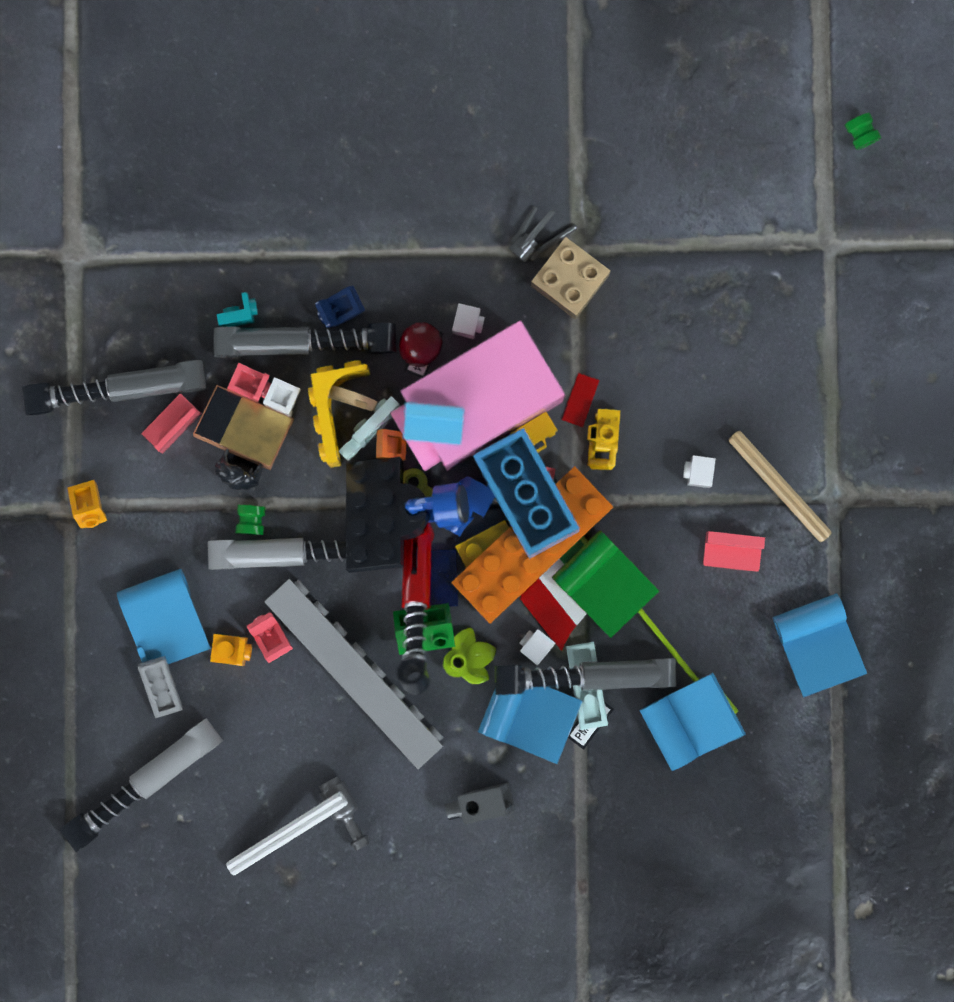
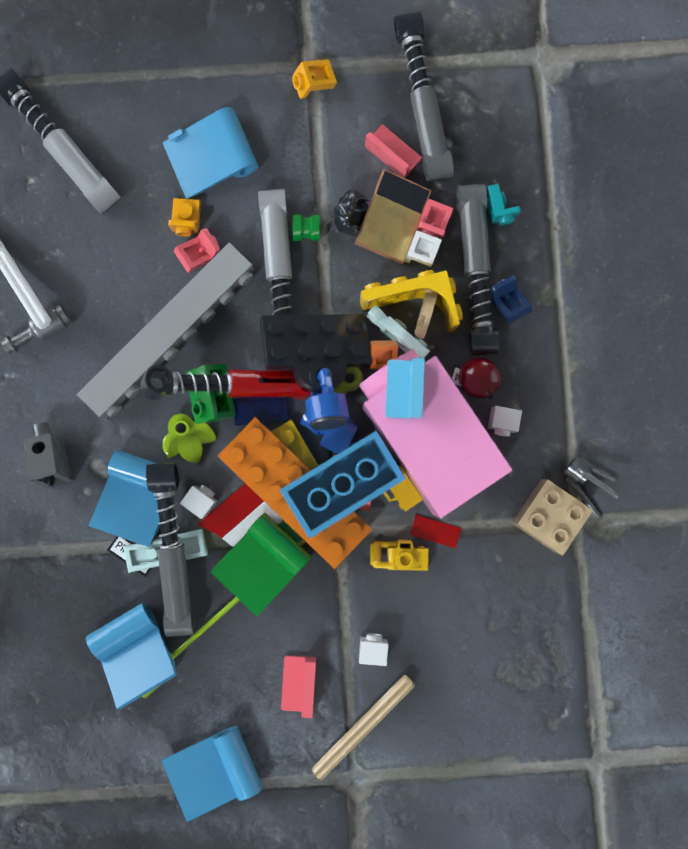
camera: 75 degrees right, 0 degrees up
light grey plate [138,656,183,718] -> none

